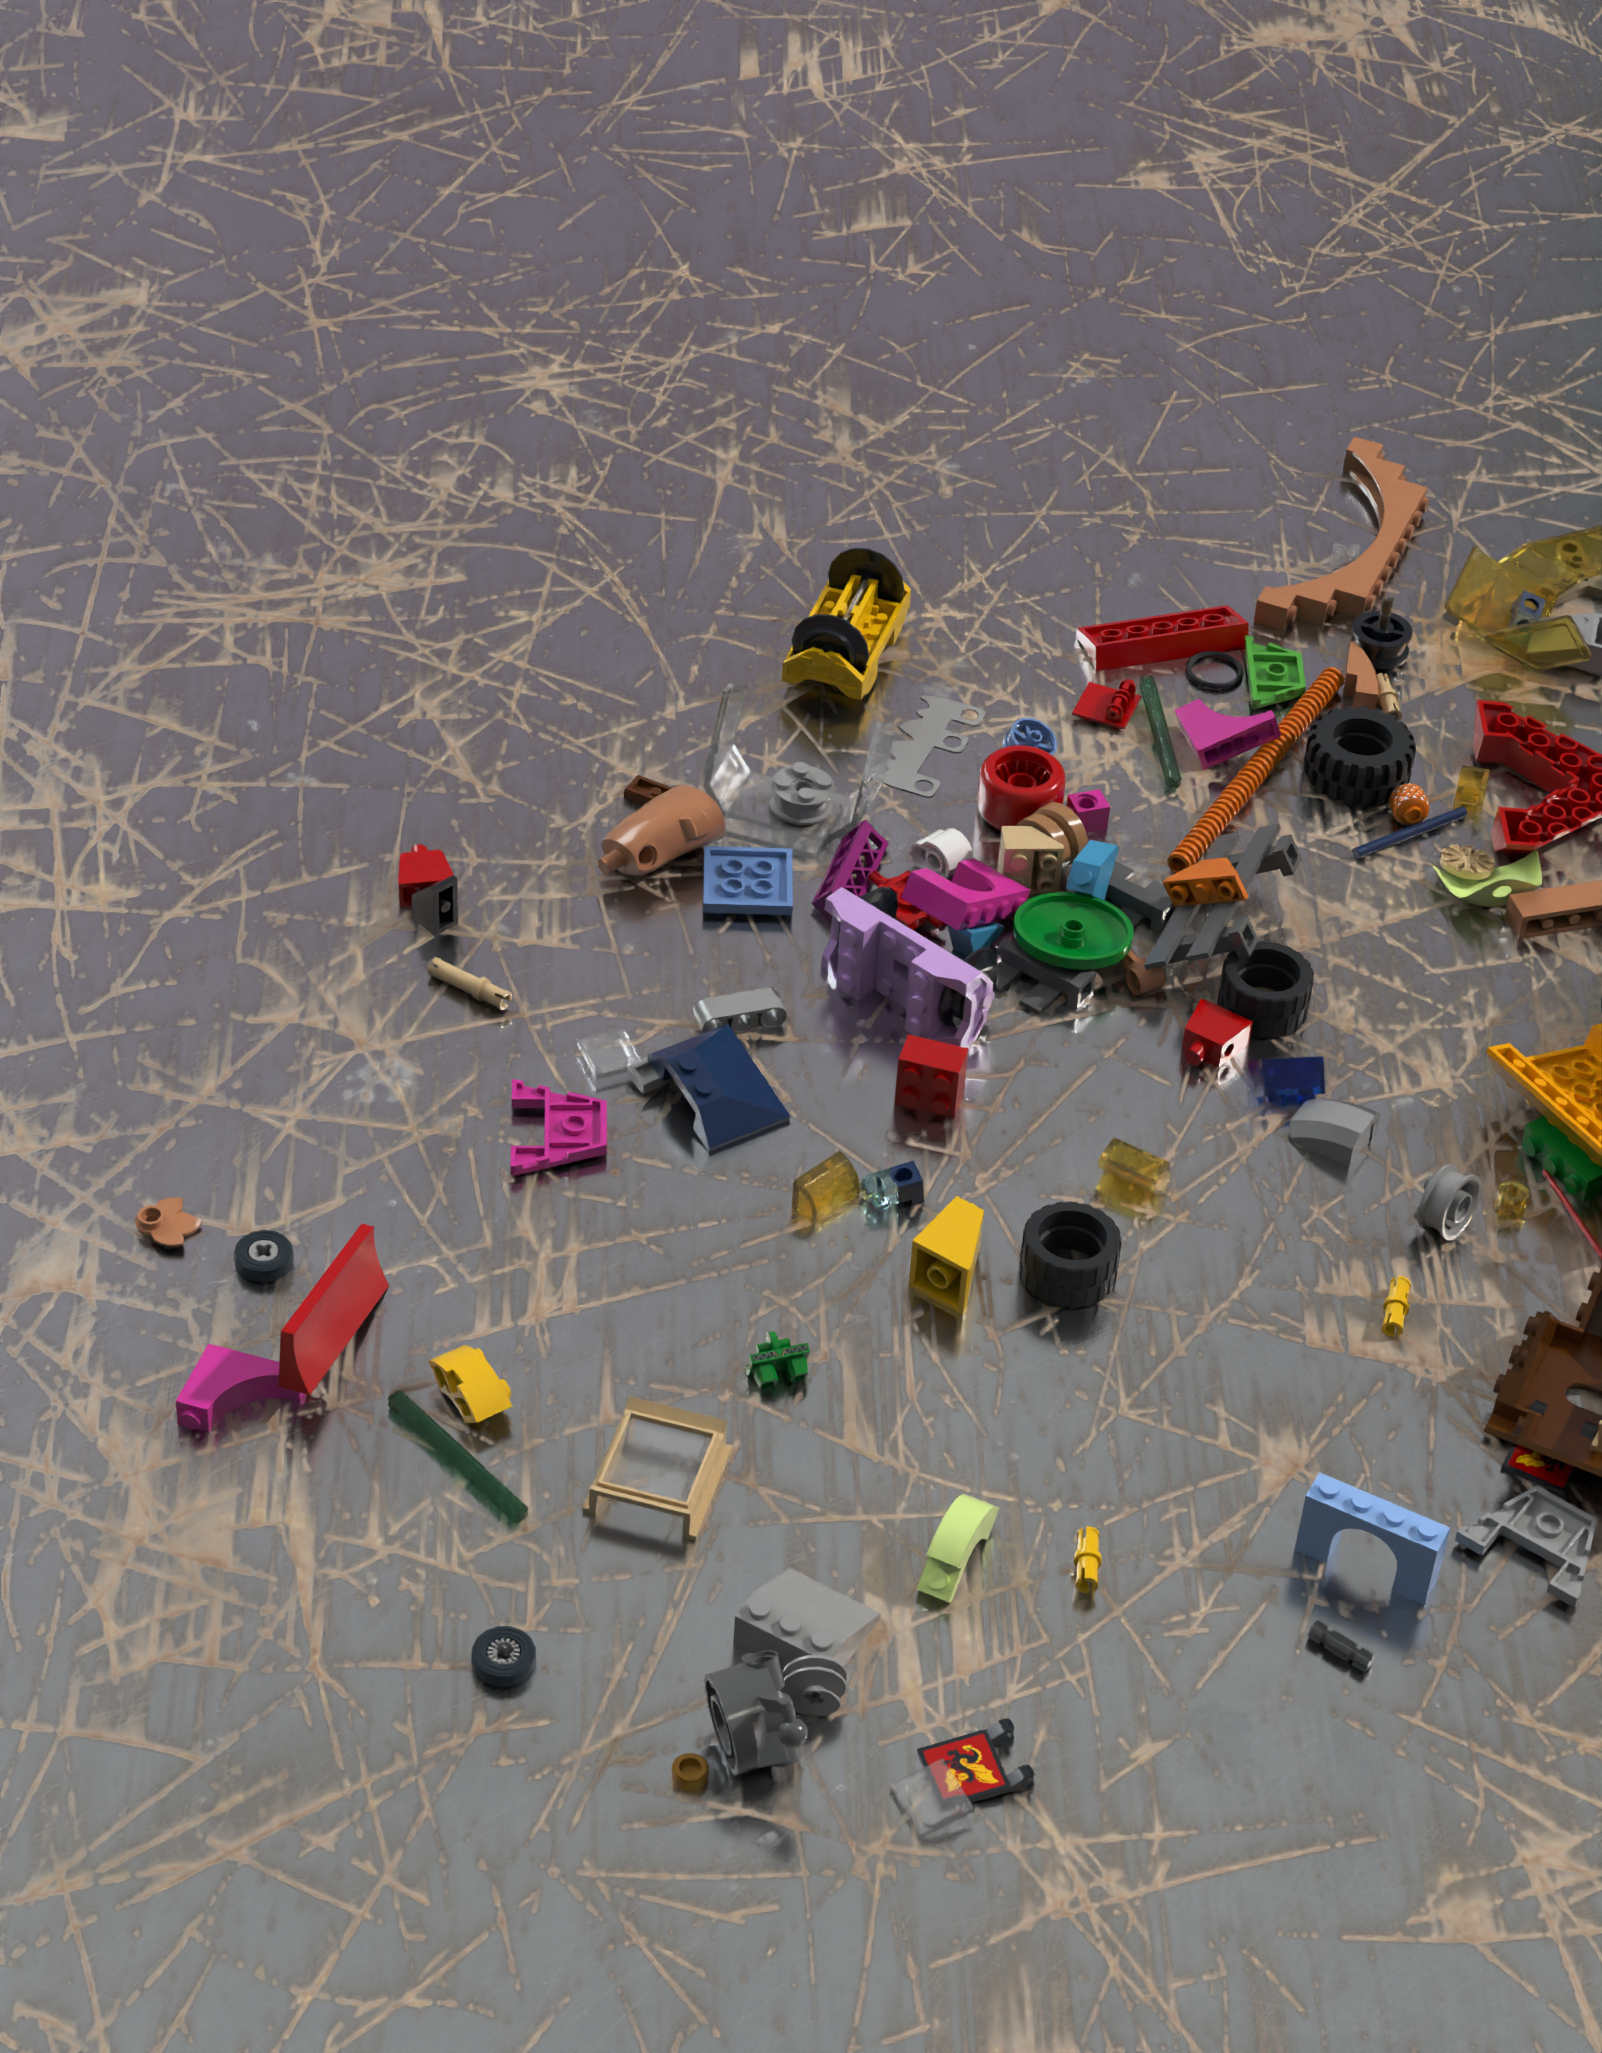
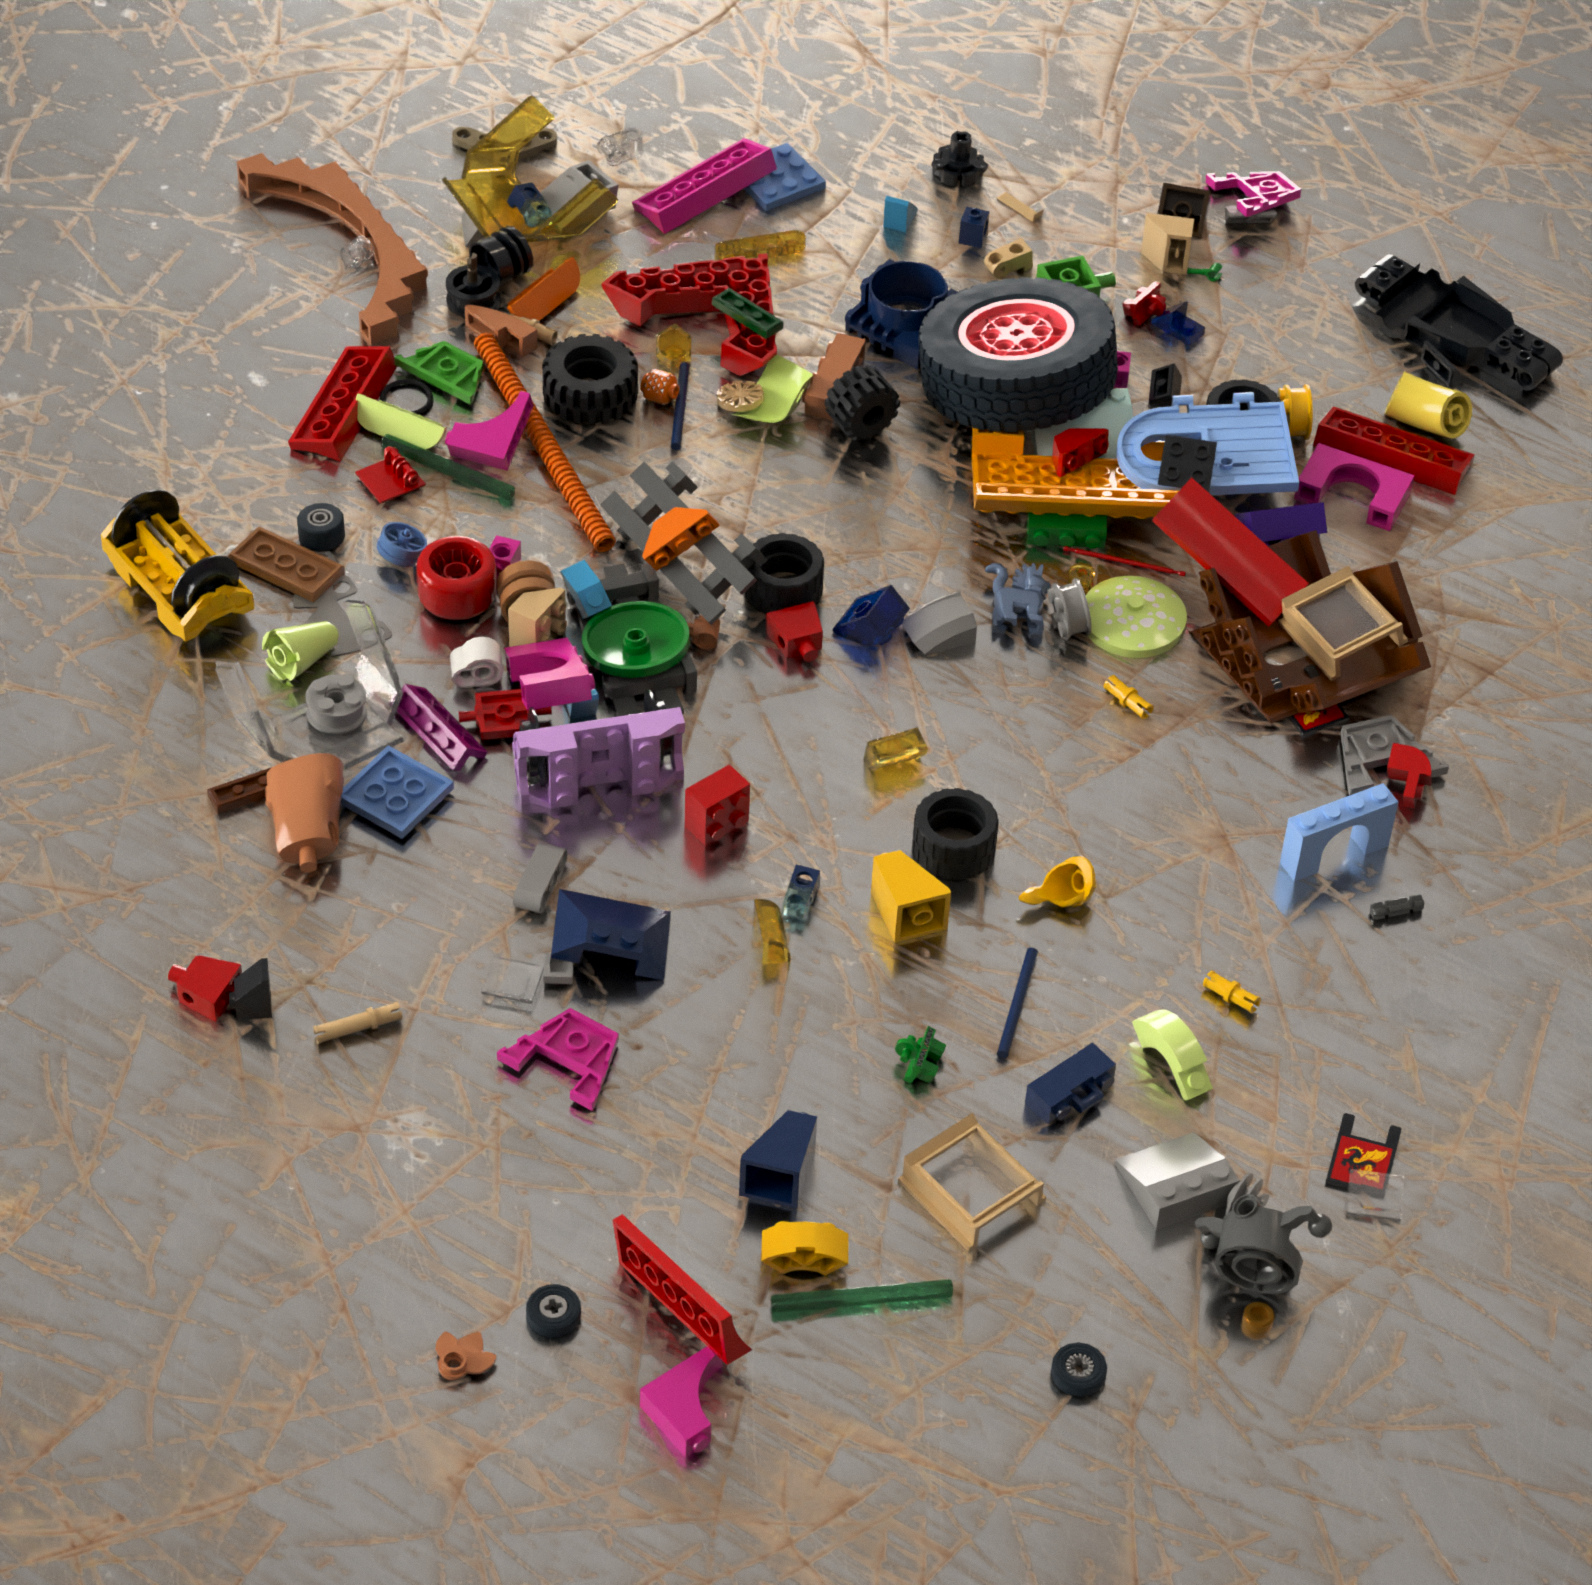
camera: 55 degrees left, 5 degrees up
none -> medium nougat tile [227,526,345,603]
none -> yellowish green cone [262,621,339,681]
none -> black wheel [297,503,345,551]
none -> yellowish green brick [356,394,447,450]
none -> black wheel [469,225,533,287]
none -> orange brick [507,257,580,321]
none -> dark green tile [712,288,784,339]
none -> dark blue slope [739,1110,817,1209]
none -> black wheel [825,365,900,441]
none -> sand blue animal [985,563,1051,636]
none -> dark blue axle [997,947,1038,1058]
none -> yellow piece [1019,856,1097,907]
none -> dark blue piece [1025,1042,1116,1124]
none -> yellowish green dish [1086,576,1187,658]
none -> red brick [1387,743,1432,809]

